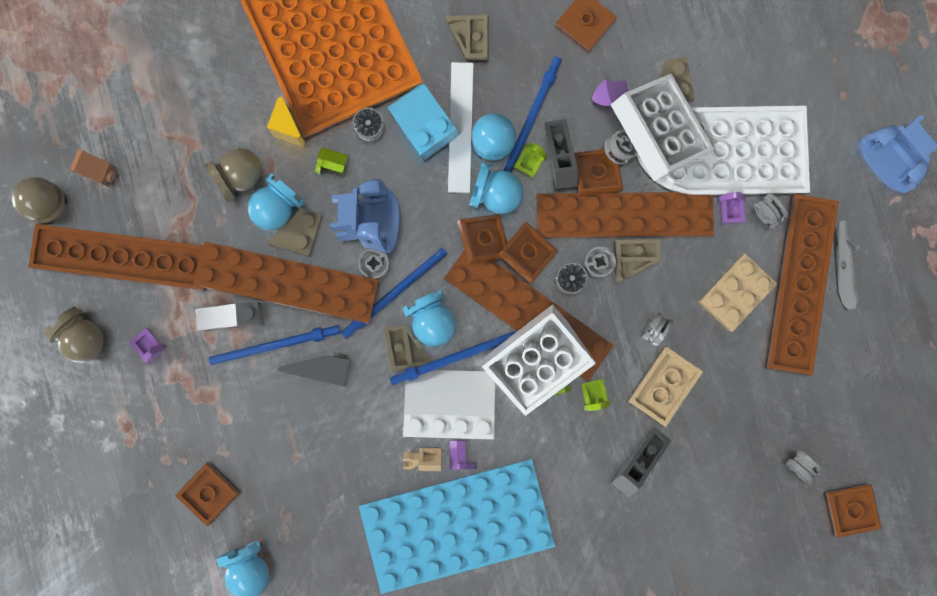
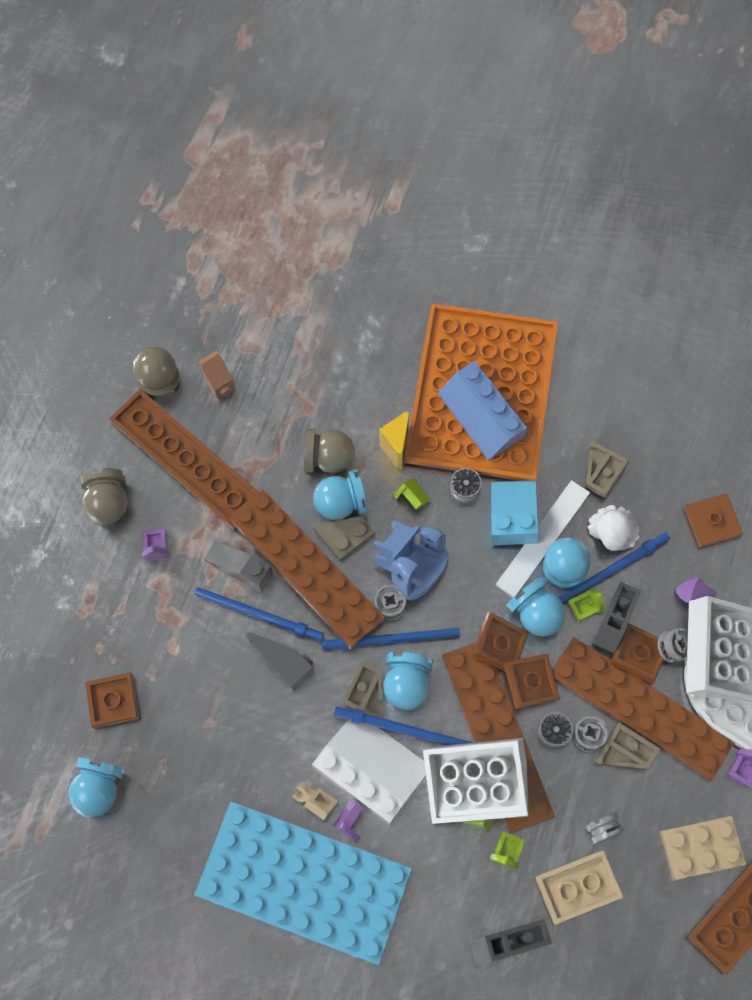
camera: 40 degrees right, 15 degrees down
none -> medium blue slope [438,361,527,461]
none -> white hair [588,505,640,551]

